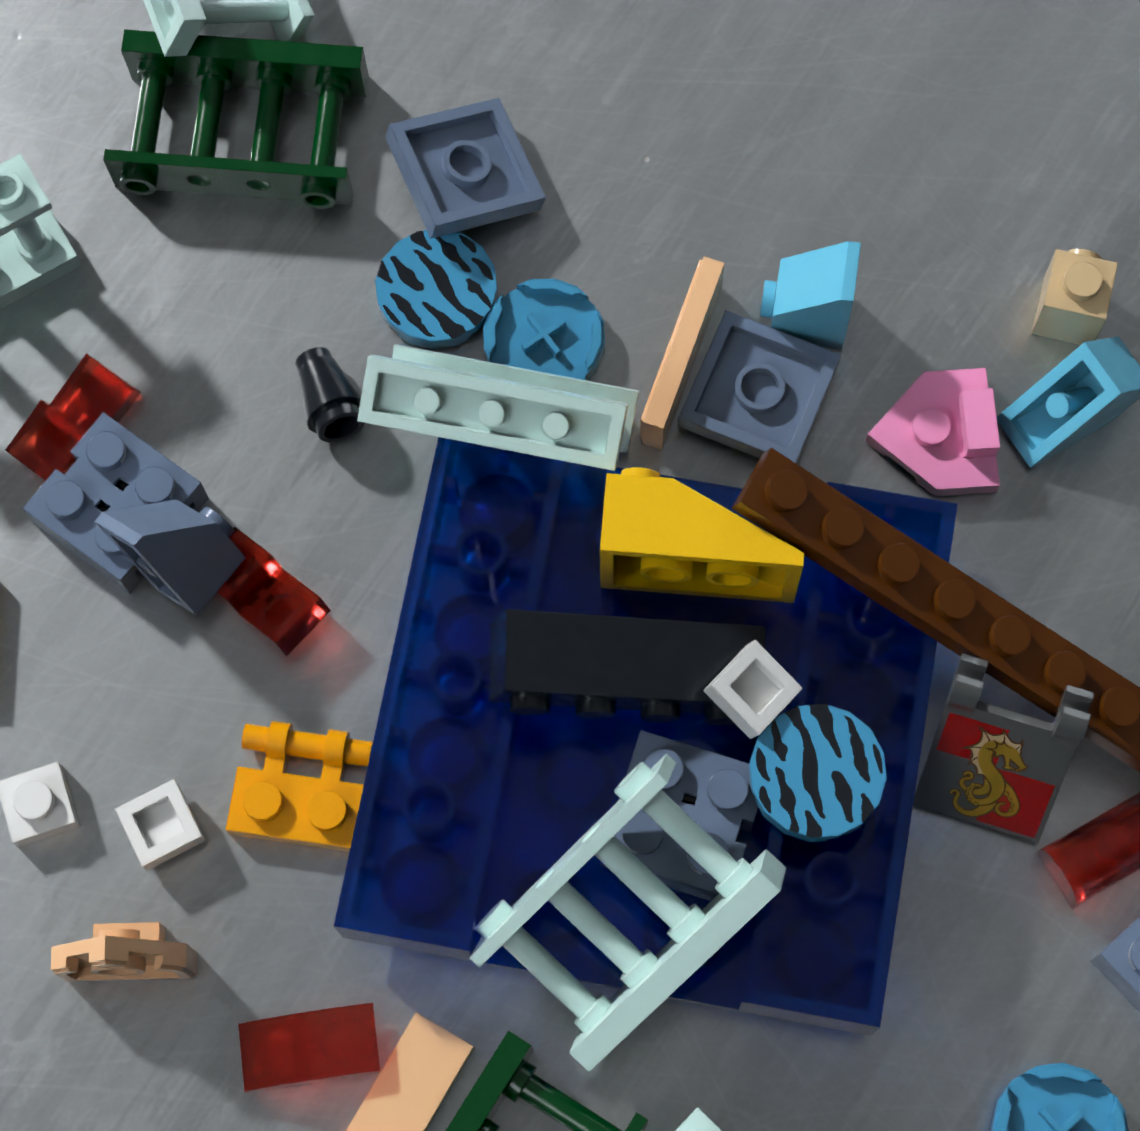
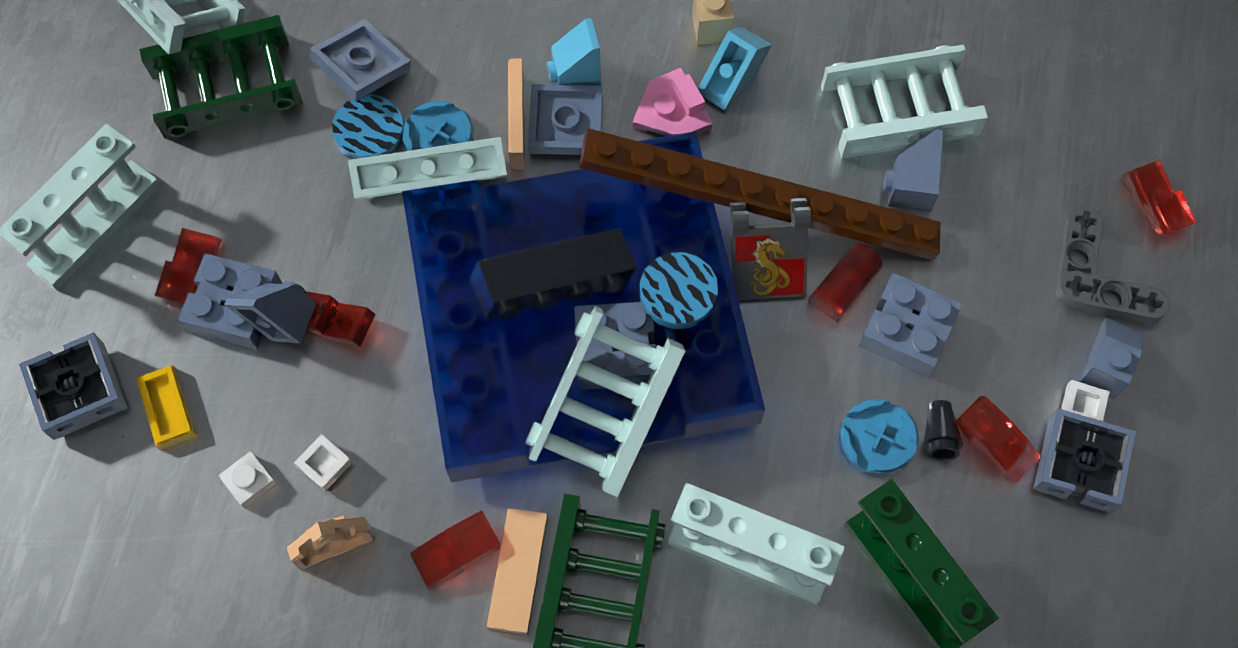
camera: 25 degrees left, 5 degrees down
light orange plate [225,721,374,853] -> none
black cone [295,347,365,443] -> none
yellow slope [600,467,804,603] -> none
white plate [703,640,803,739] -> none

